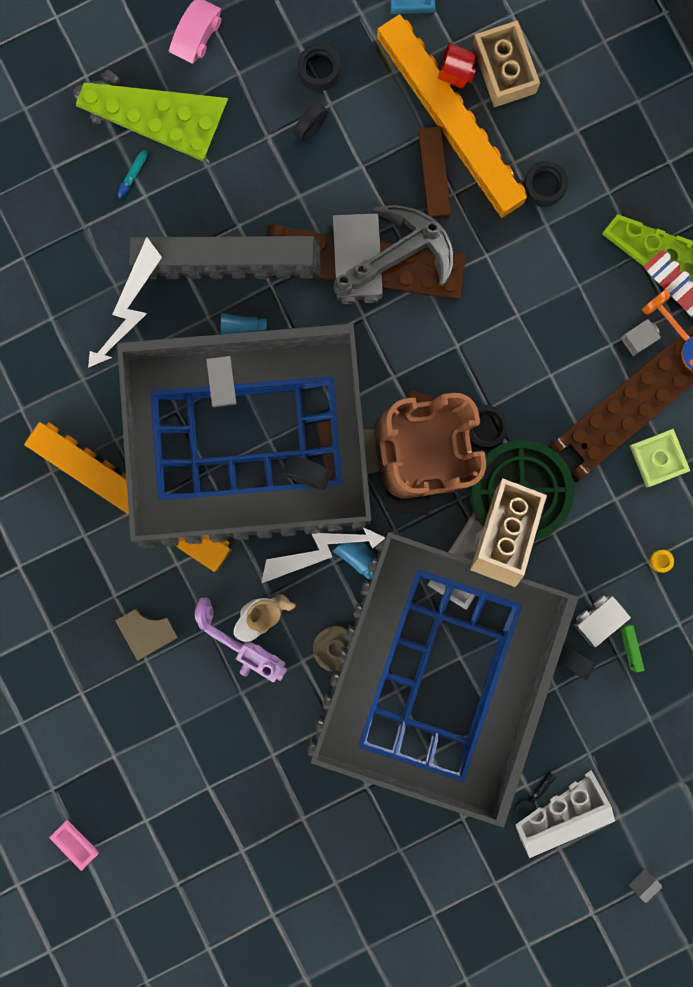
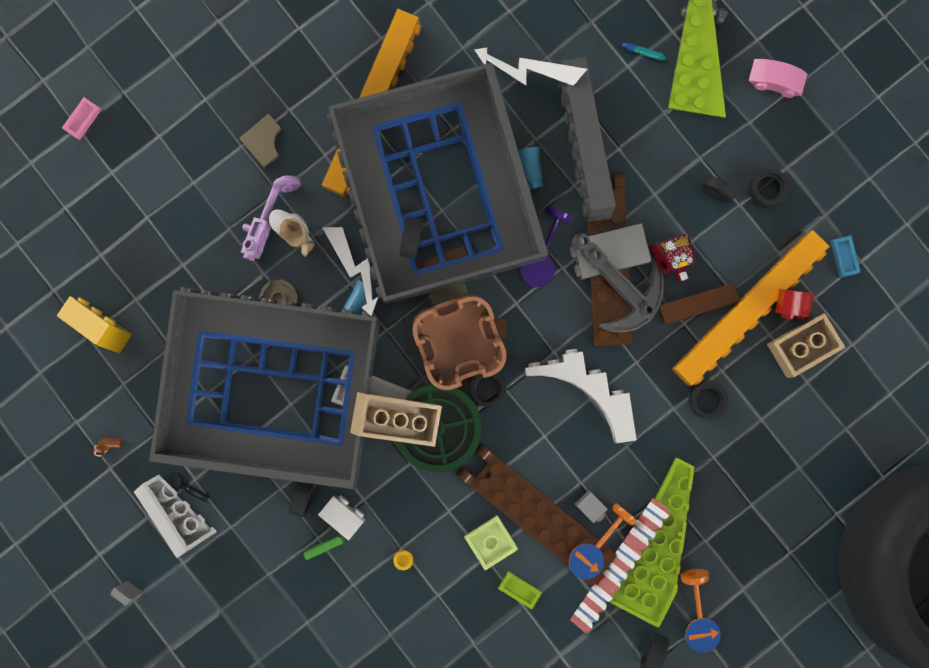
camera: 85 degrees right, 0 degrees up
light grey tile [206,356,237,407] -> none
none -> yellow wedge [57,296,132,353]
none -> dark orange arm [93,437,123,457]
none -> dark purple piece [520,207,573,287]
none -> white arch [524,349,637,443]
none -> torso [649,233,695,282]

